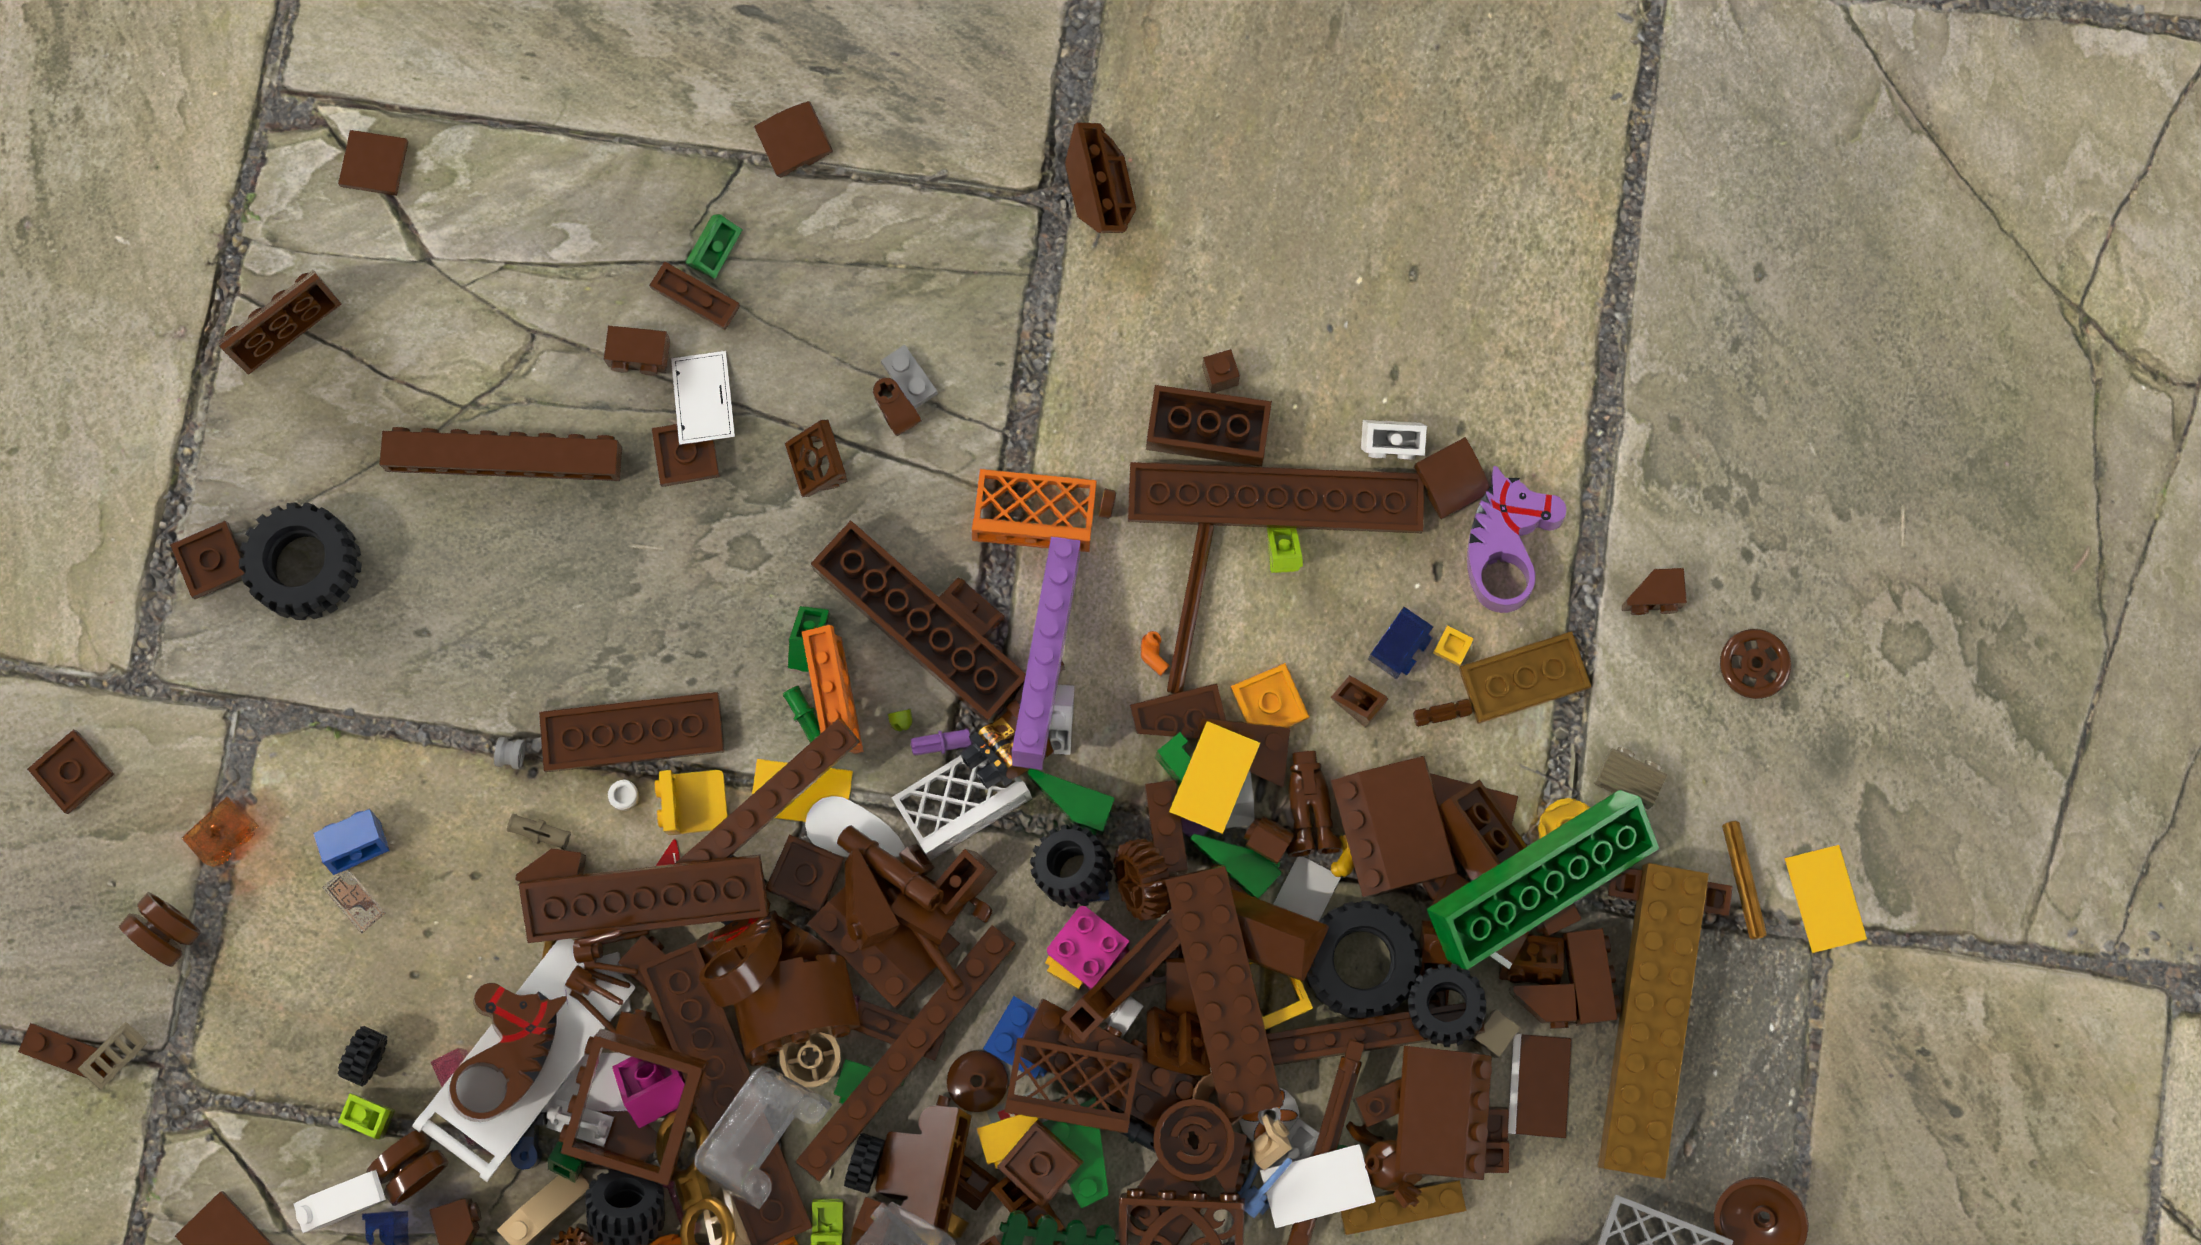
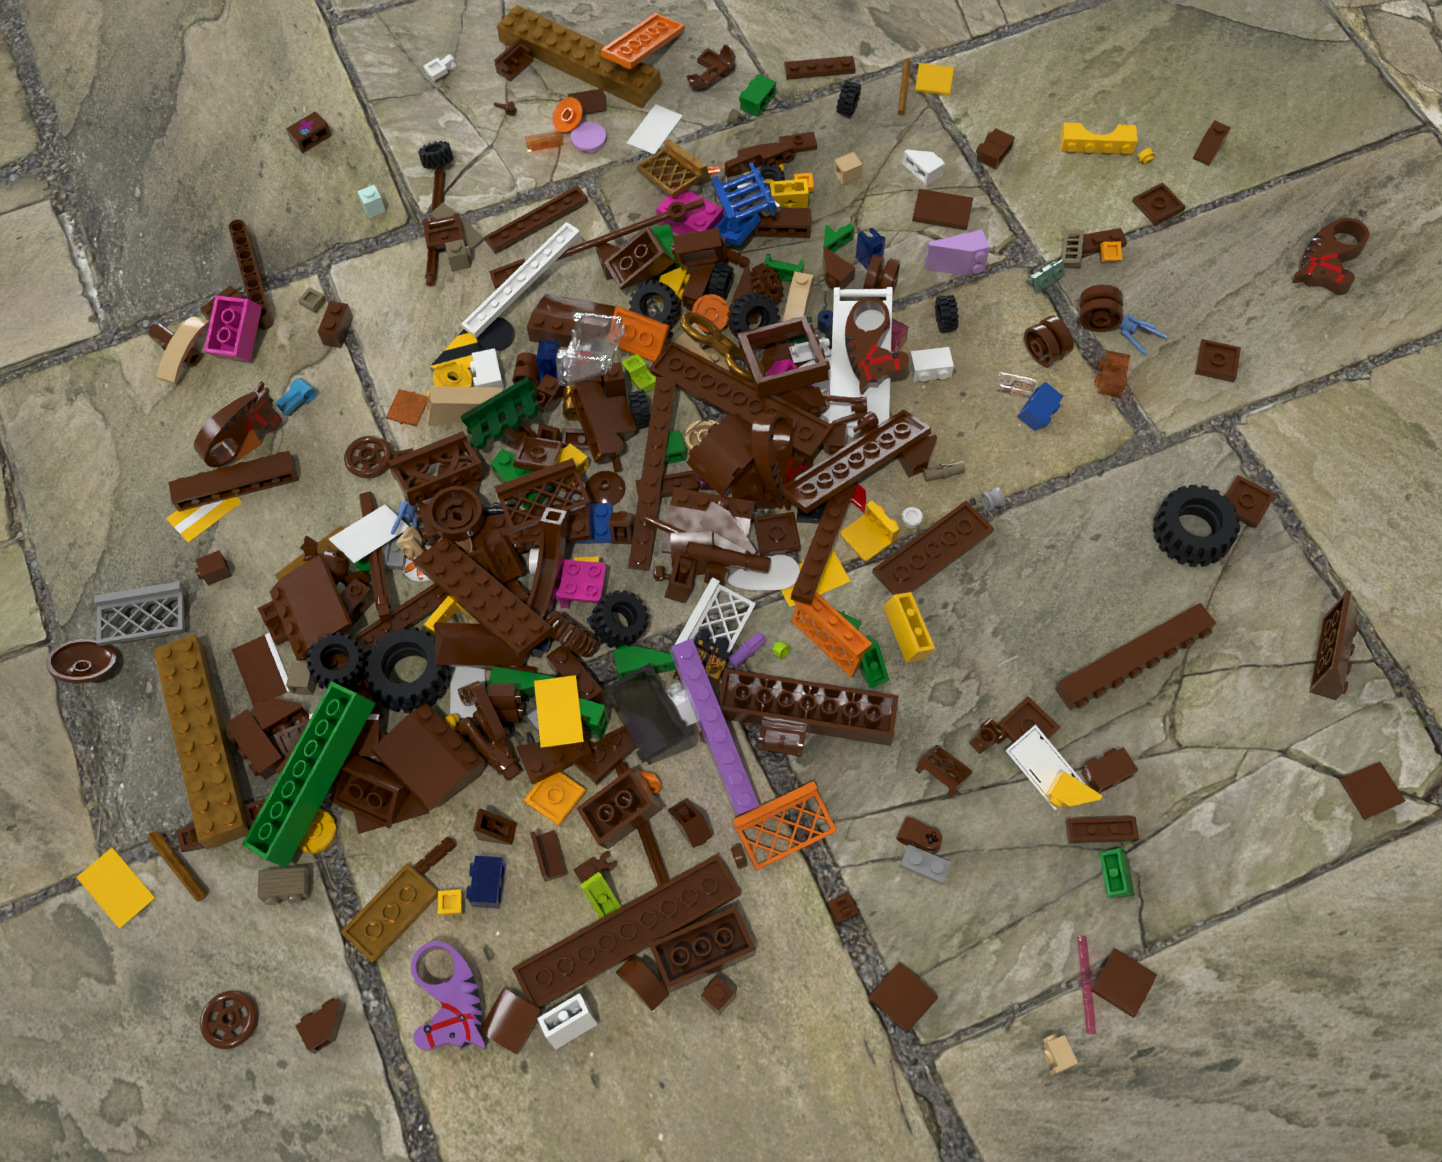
camera: 150 degrees right, 15 degrees down
white slope [294,1170,386,1233] -> none
lime slope [338,1093,395,1140] -> none
clear windscreen [694,1067,832,1209] -> none
reddish brown wedge [1065,122,1136,233] -> none
none -> reddish brown beam [457,681,506,744]
none -> reddish brown panel [530,830,567,882]
none -> reddish brown plate [573,851,617,883]
none -> reddish brown brick [576,768,662,849]
none -> clear smoke windscreen [603,663,696,765]
none -> reddish brown slope [609,511,634,544]
none -> reddish brown brick [616,956,670,1011]
none -> reddish brown slope [668,798,713,848]
none -> reddish brown tile [827,892,859,925]
none -> reddish brown slope [868,962,938,1033]
none -> yellow brick [883,592,936,663]
none -> white brick [909,347,954,382]
none -> lavender slope [924,230,990,275]
none -> reddish brown plate [970,718,1007,754]
none -> reddish brown wheel [1024,315,1074,366]
none -> sand green hinge [1027,260,1065,294]
none -> tan brick [1043,1034,1078,1076]
none -> yellow slope [1045,771,1102,809]
none -> clear pink bar [1077,936,1096,1034]
none -> light orange plate [1100,242,1122,262]
none -> medium blue plant [1119,314,1168,355]

